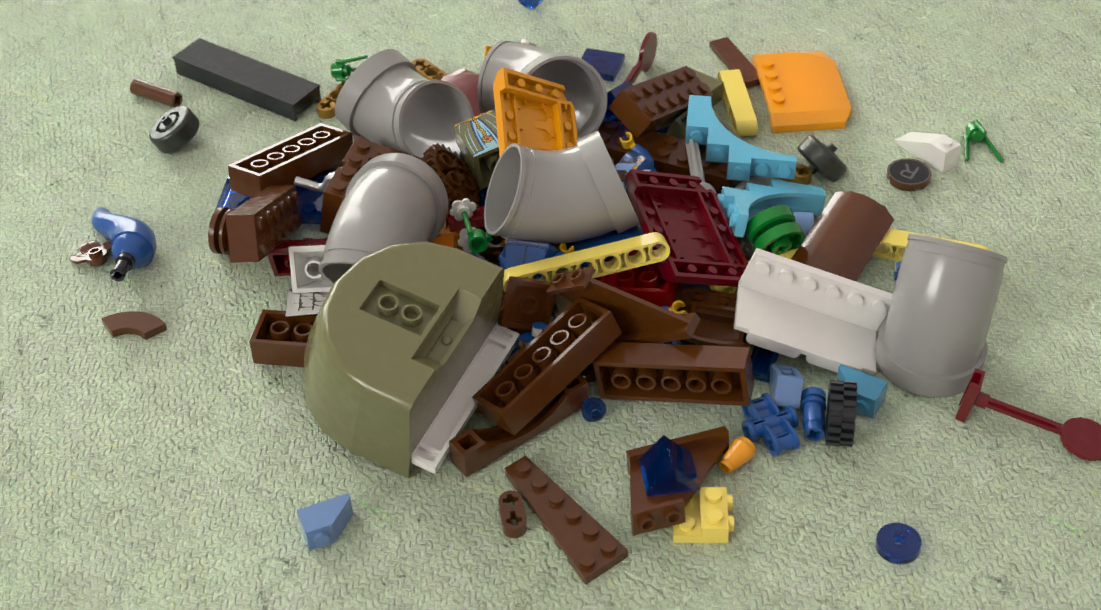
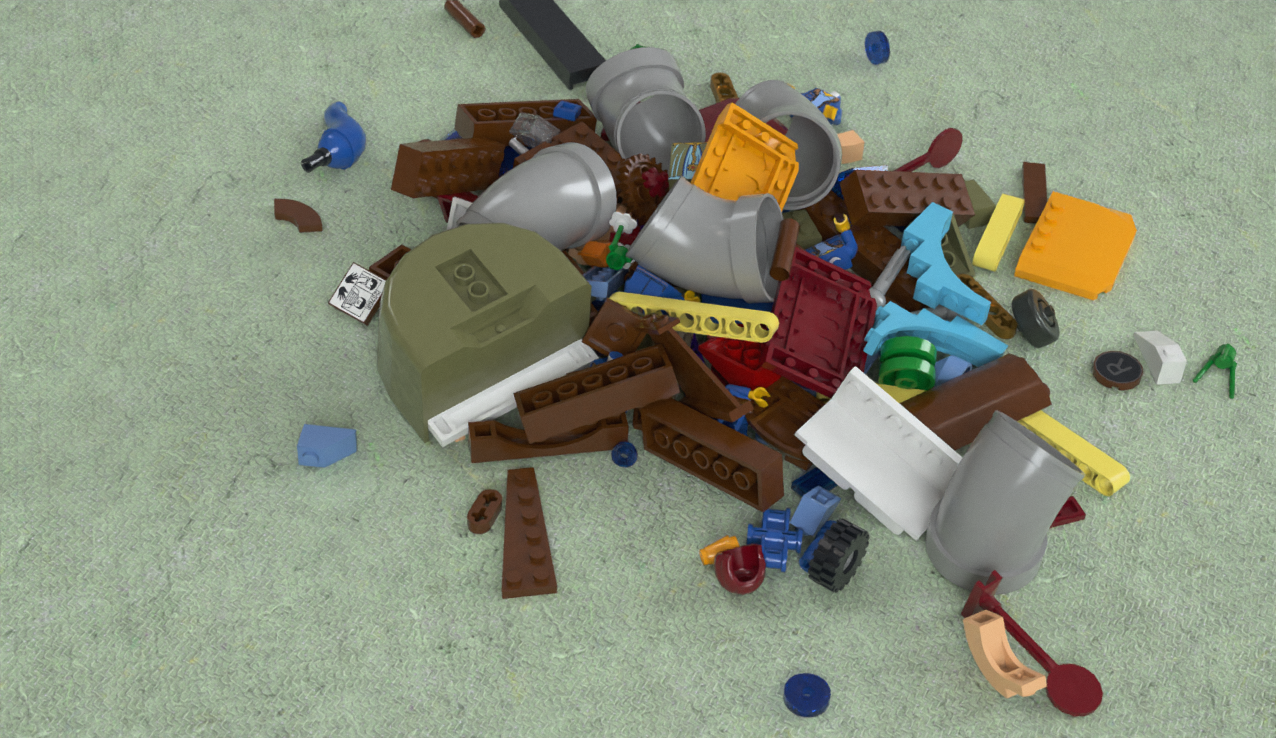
camera: 25 degrees right, 0 degrees up
reddish brown plate [69,241,111,267] -> none
pearl dark grey wheel [149,106,200,154] -> none
clear blue tile [581,48,625,81] -> none
reddish brown piece [626,426,729,536] -> none
clear blue slope [639,435,701,497] -> none
light yellow plate [673,487,734,543] -> none
dark azure slope [837,364,888,419] -> none
none -> tile [328,262,386,326]
none -> clear brick [509,113,560,147]
none -> blue tile [553,101,582,121]
none -> dark red plant [642,167,669,197]
none -> dark red piece [714,544,766,595]
none -> reddish brown piece [769,218,800,281]
none -> light nougat arch [963,610,1047,698]

